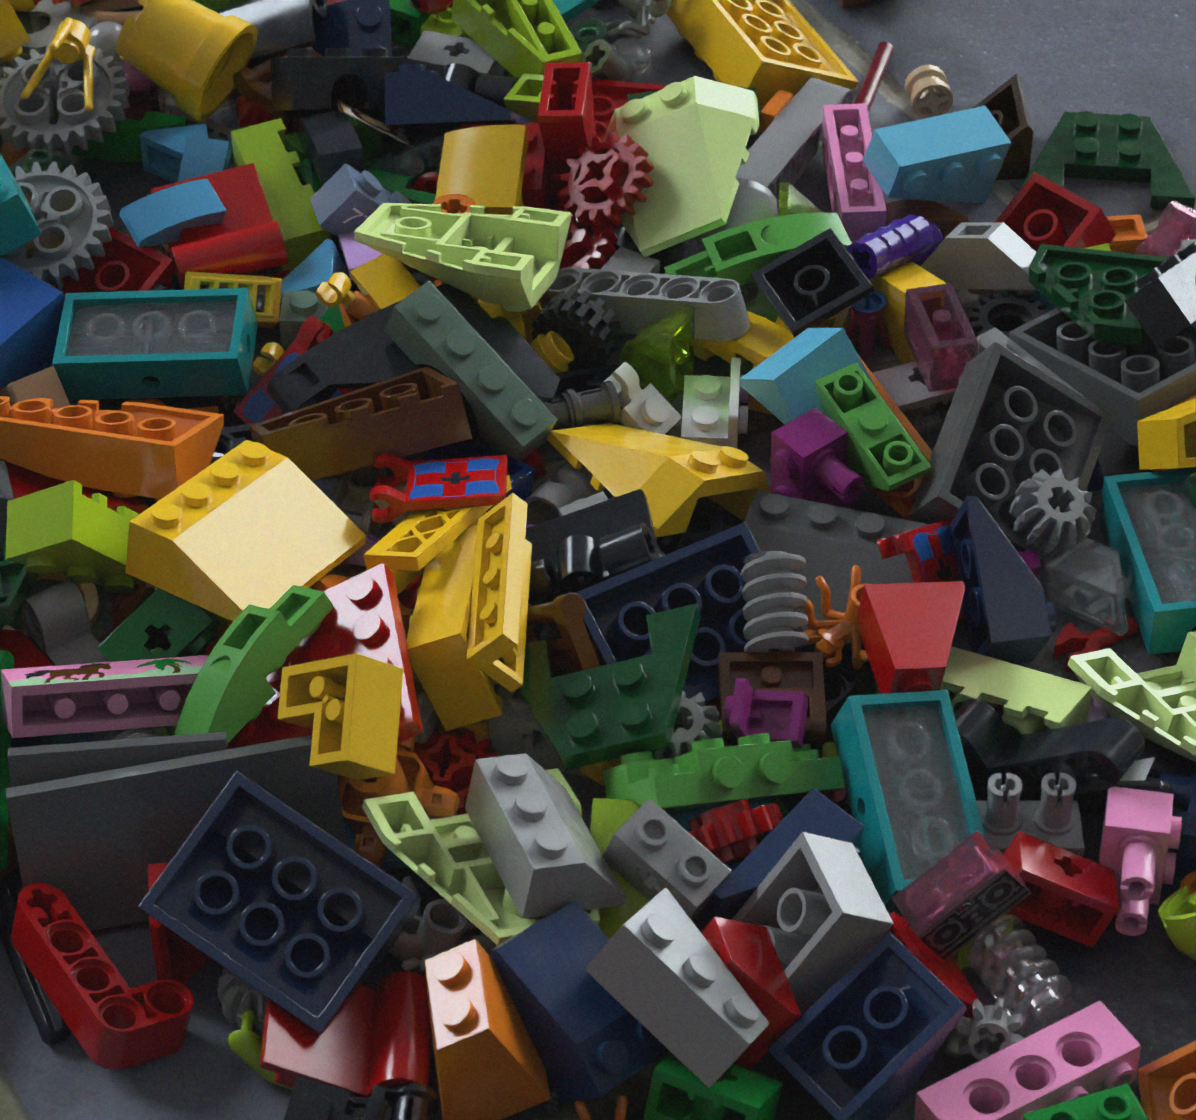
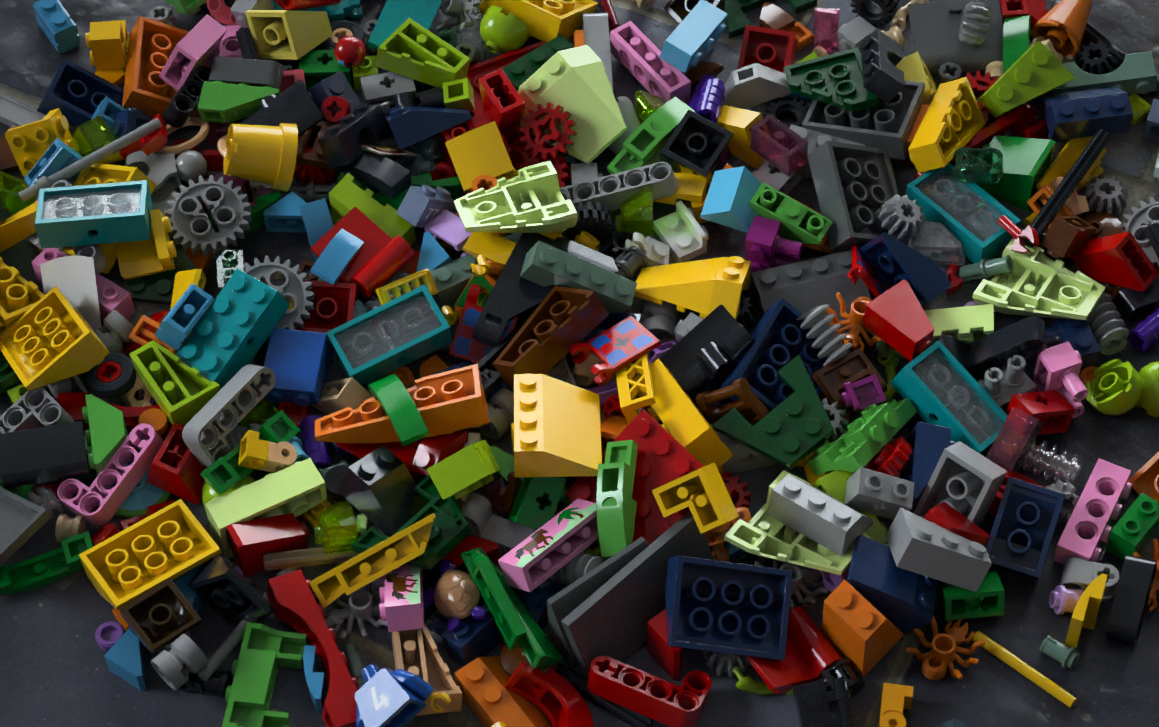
camera: 30 degrees left, 10 degrees up
yellow plant [21,17,96,112] -> none
yellow fence [466,493,532,693] -> none
none -> red wheel [321,96,351,122]
none -> green slope [368,374,430,446]
none -> lime cylinder [479,6,530,54]
none -> reddish brown slope [760,2,795,31]
none -> sand green axle [959,255,1014,282]

